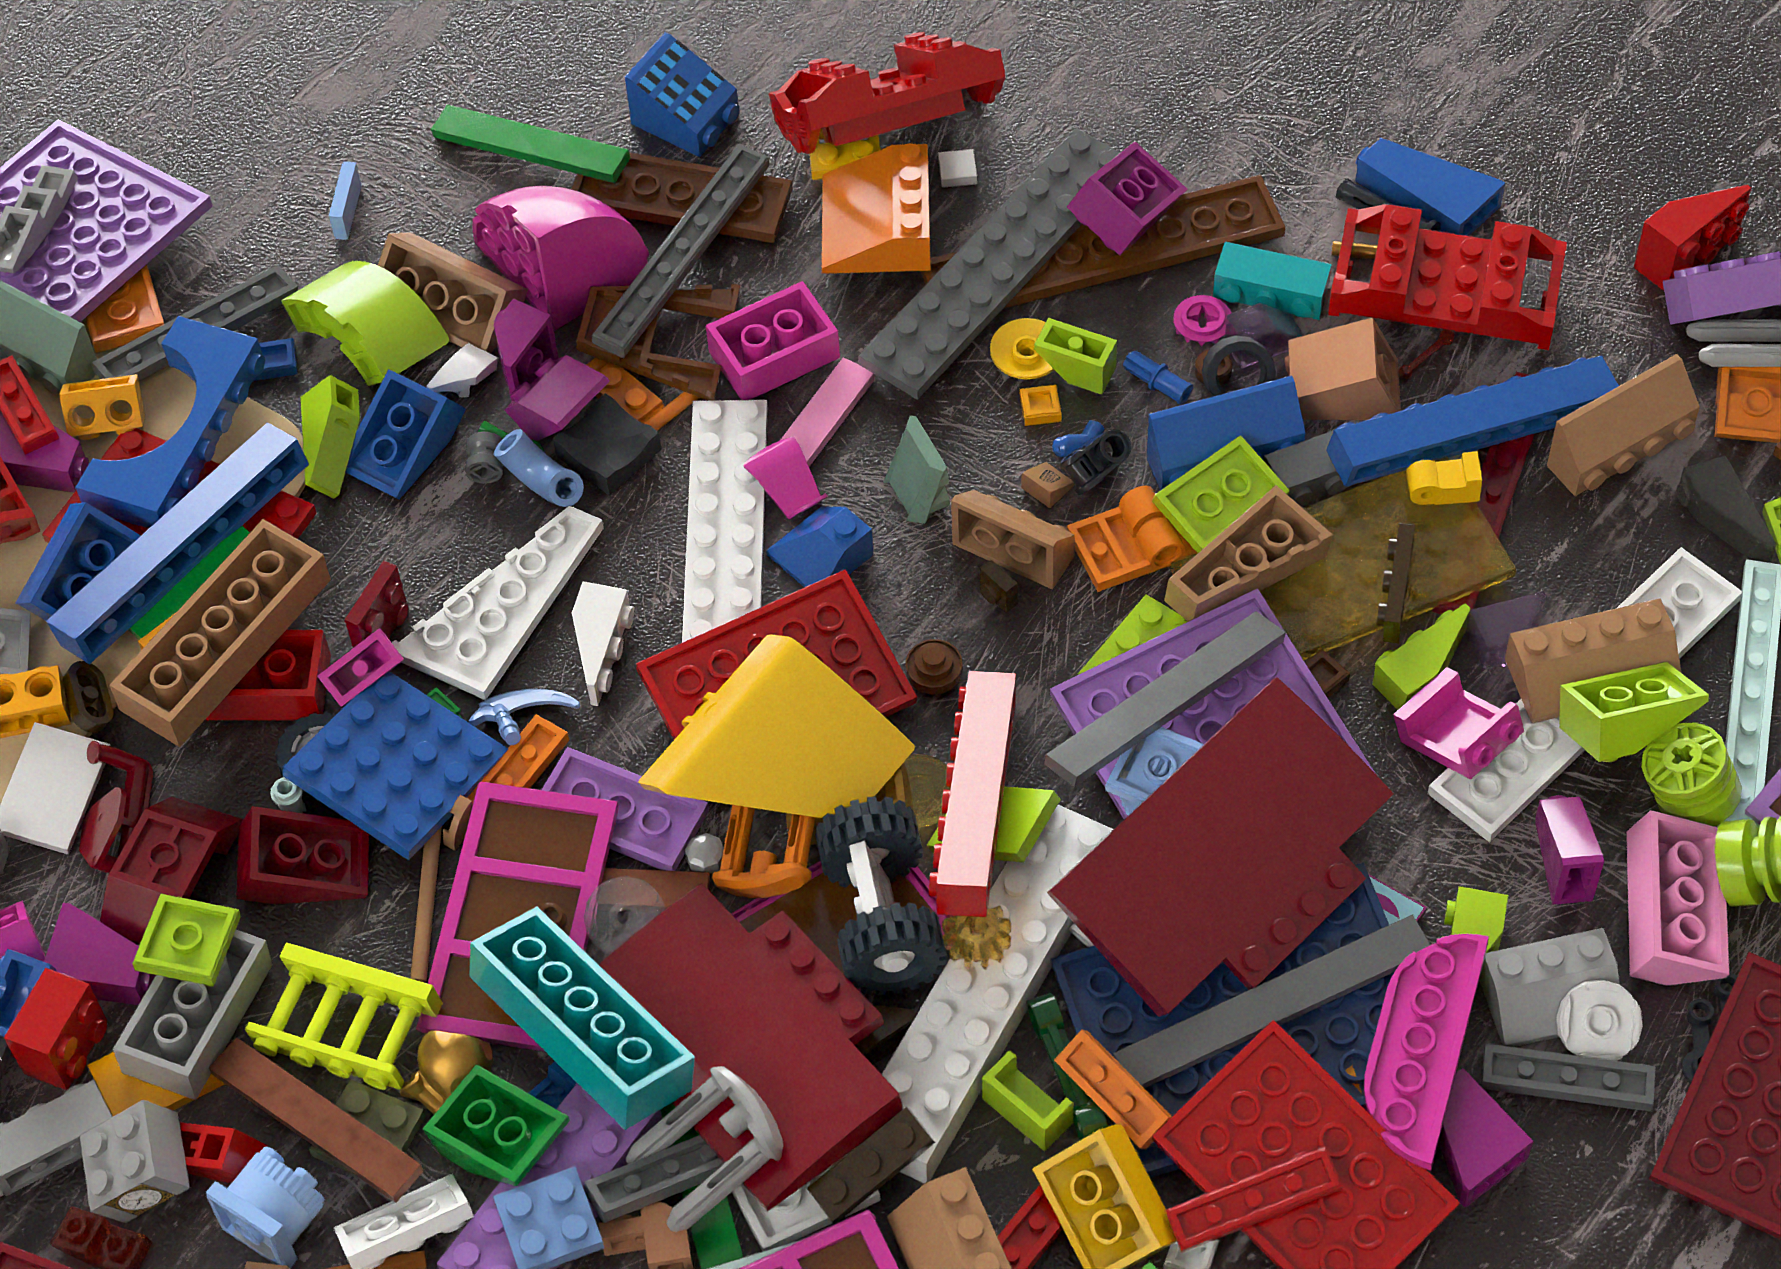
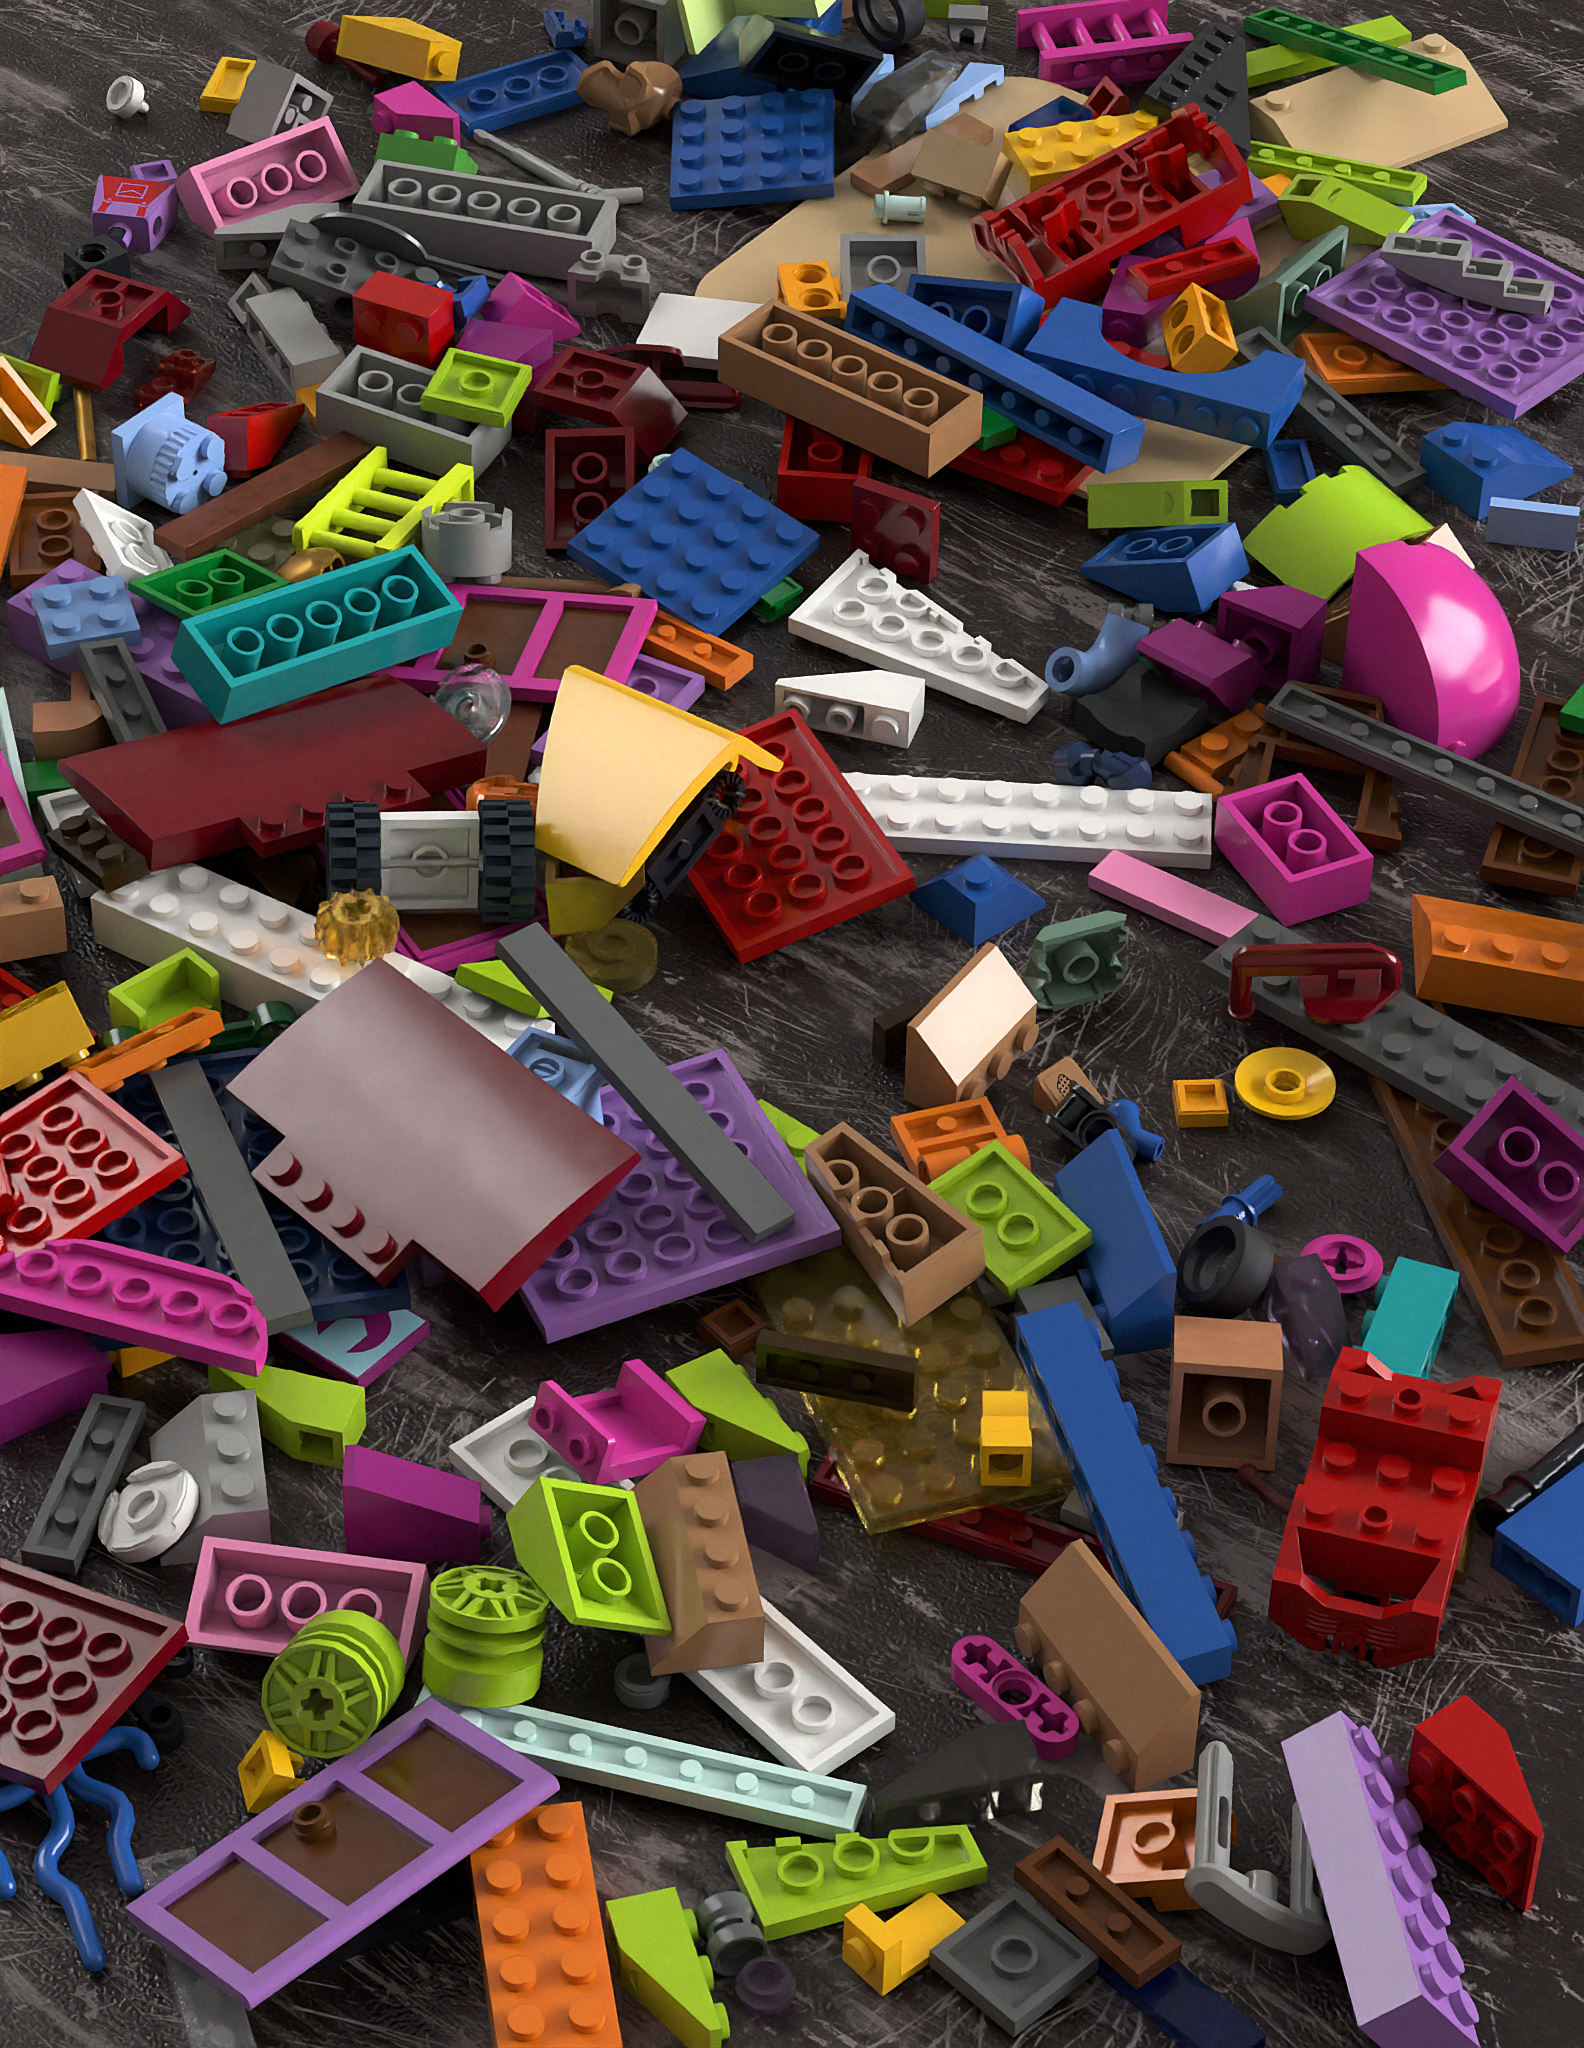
camera: 90 degrees right, 15 degrees down
light grey brick [80,1100,190,1223] -> none
dark pink slope [317,628,404,707] -> none
medium blue piece [469,689,580,745] -> none
light grey piece [626,1067,783,1232] -> none
dark pink piece [743,437,828,520] -> none
reddish brown plate [905,639,963,695] -> none
brick [929,671,1016,917] -> none
lime slope [1034,318,1117,395] -> none
none -> light grey brick [422,501,512,584]
none -> dark pink beam [951,1635,1079,1761]
none -> dark blue arm [1053,742,1152,790]
none -> dark red piece [1228,942,1402,1025]
none -> blue slope [1419,421,1574,521]

